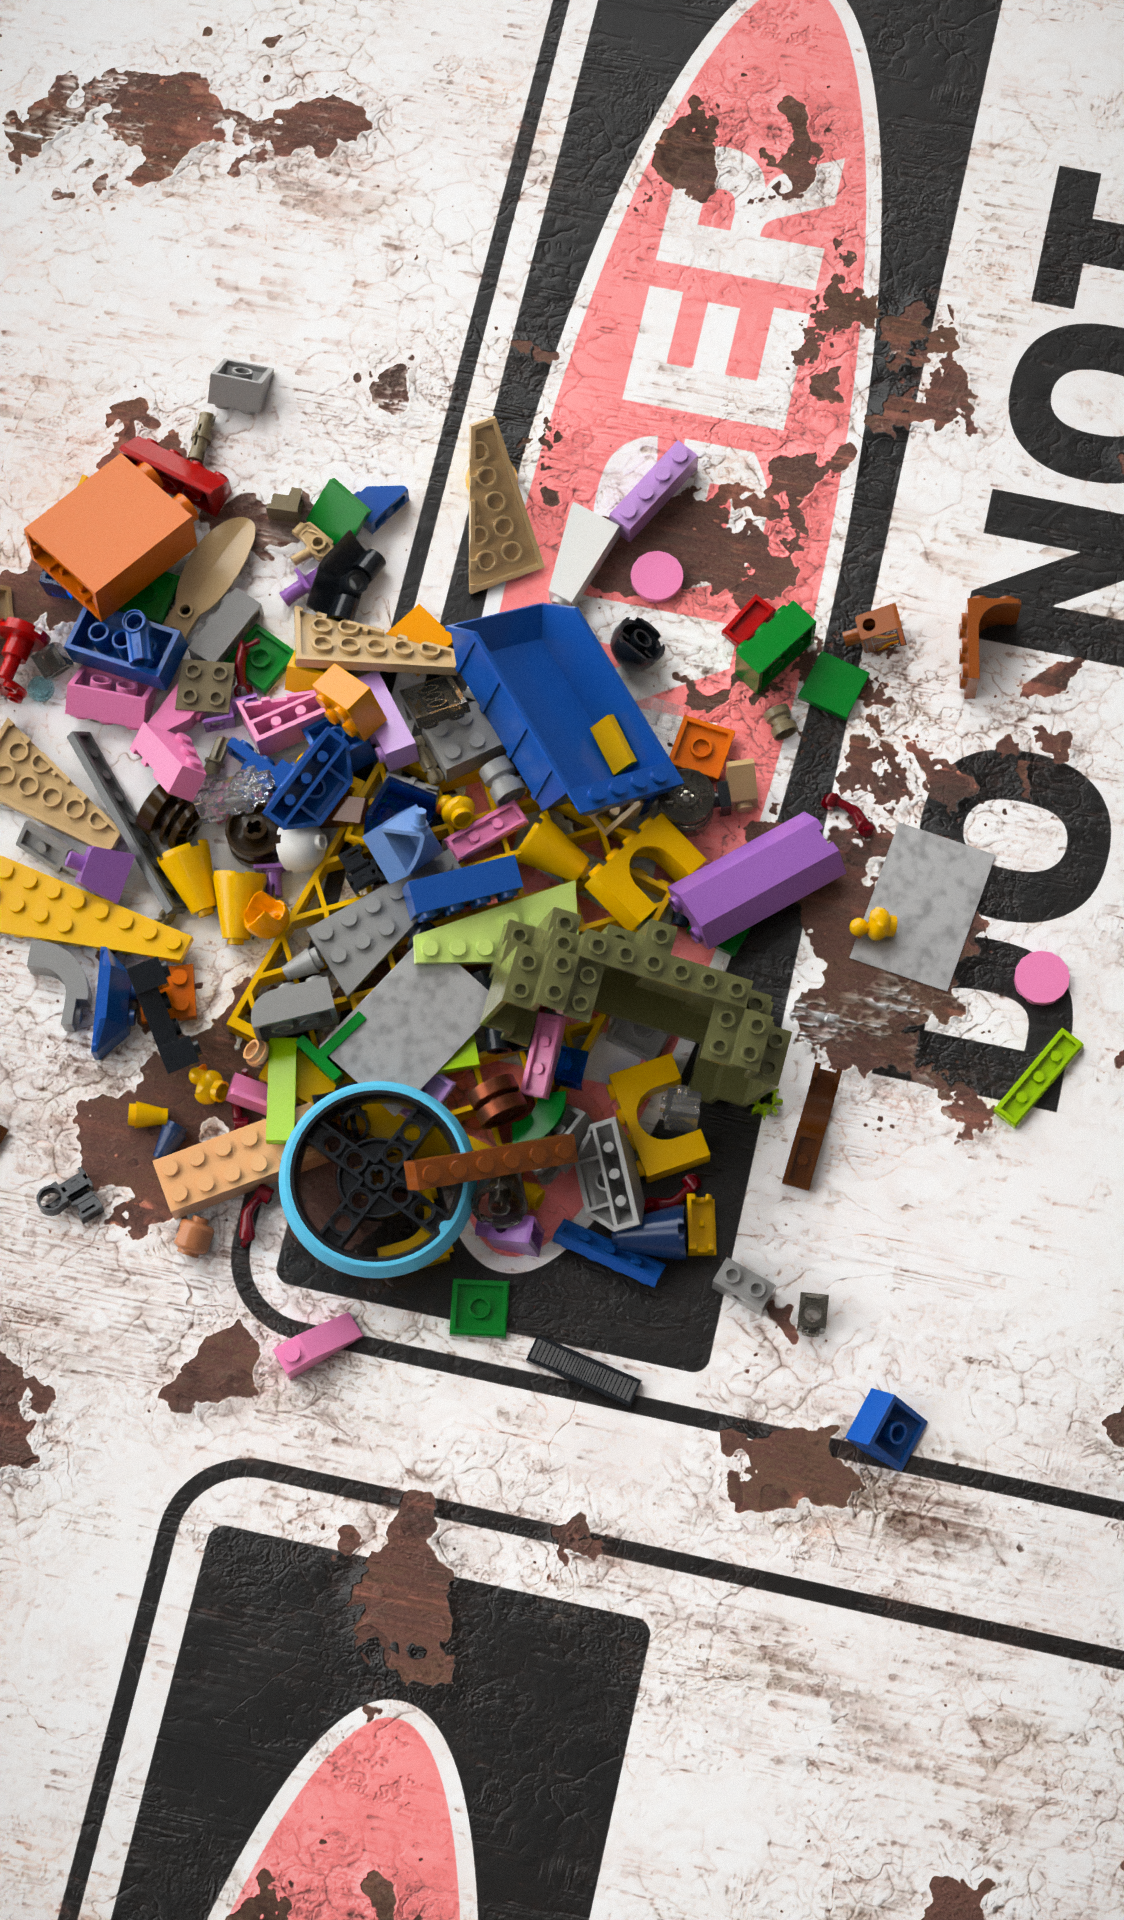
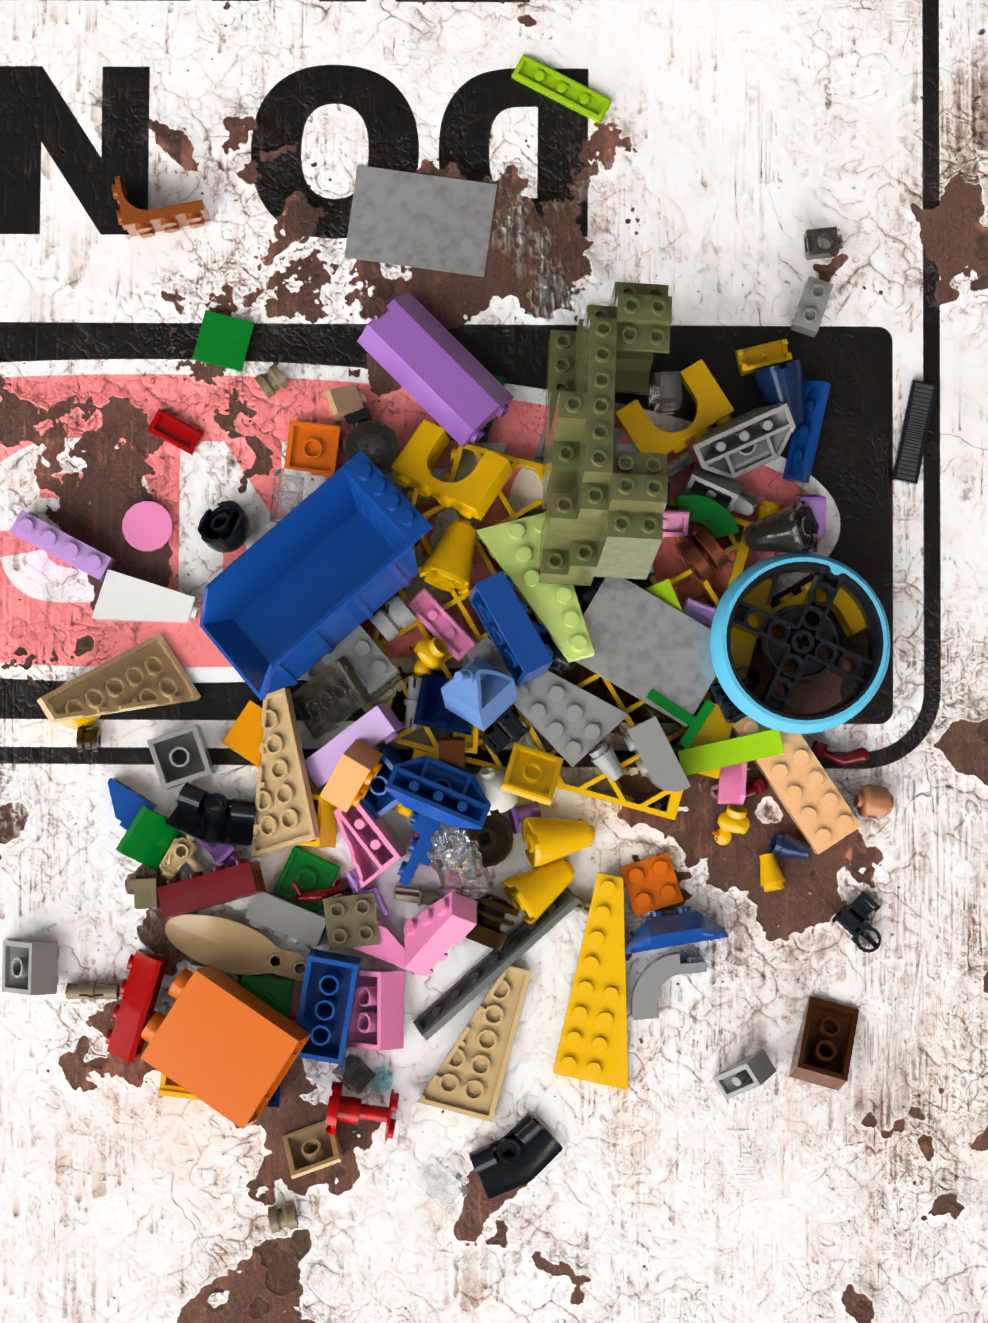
camera: 100 degrees left, 15 degrees up
light grey hinge [15,820,78,876] -> none
medium lavender torso [65,846,135,904] -> none
blue piece [122,609,154,668] -> none
black wedge [126,956,203,1074] -> none
light nougat plate [243,1039,269,1067] -> none
light orange hair [244,891,290,939] -> none
bright pink slope [273,1312,363,1380] -> none
dark orange arch [404,1134,578,1191] -> none
green tile [449,1278,510,1339] -> none
yellow tile [590,714,637,775] -> none
dark red piece [644,1174,702,1213] -> none
green brick [735,600,816,695] -> none
reddish brown piece [782,1062,843,1191] -> none
dark red piece [821,793,875,837] -> none
dark orange torso [842,603,907,653] -> none
blue slope [845,1388,928,1472] -> none
yellow animal [849,907,897,941] -> none
bright pink tile [1014,951,1070,1006] -> none
none -> dark brown wheel [76,727,101,753]
none -> light grey brick [147,724,215,790]
none -> dark red brick [156,858,266,918]
none -> yellow tile [500,743,564,806]
none -> light grey axle [667,452,694,479]

